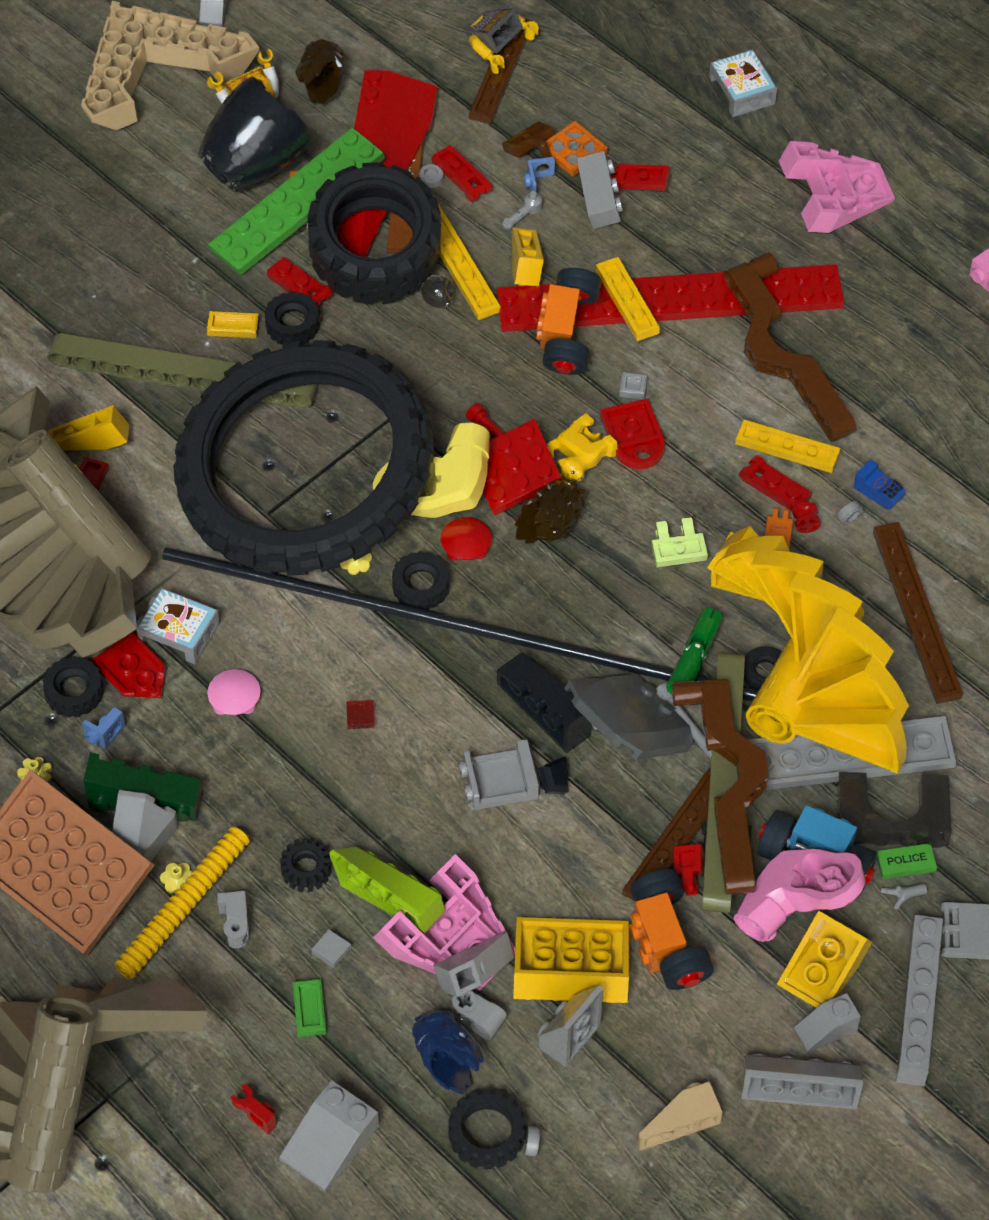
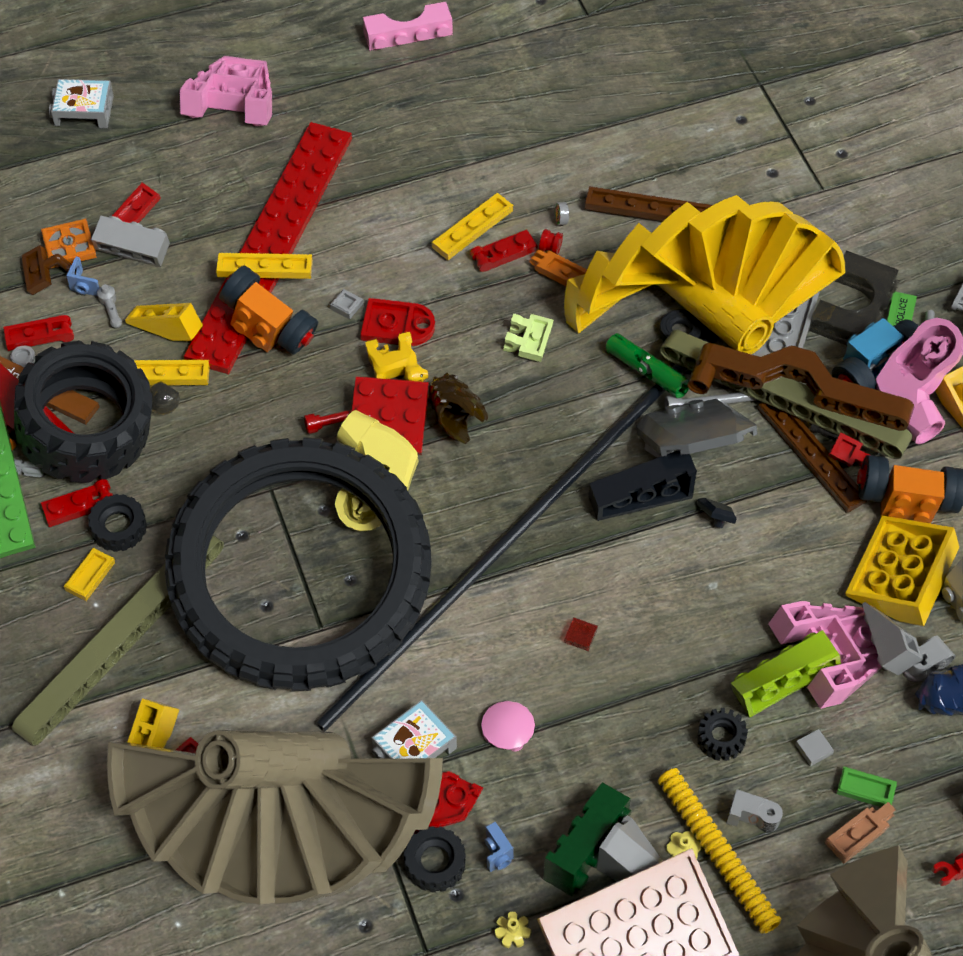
camera: 65 degrees left, 0 degrees up
black tyre [392,551,450,610] -> none
red dish [440,517,492,561] -> none
light grey panel [459,739,539,810] -> none
reddish brown beam [724,252,856,442] -> none
blue leg [853,459,905,509] -> none
none -> nougat hinge [825,802,896,864]

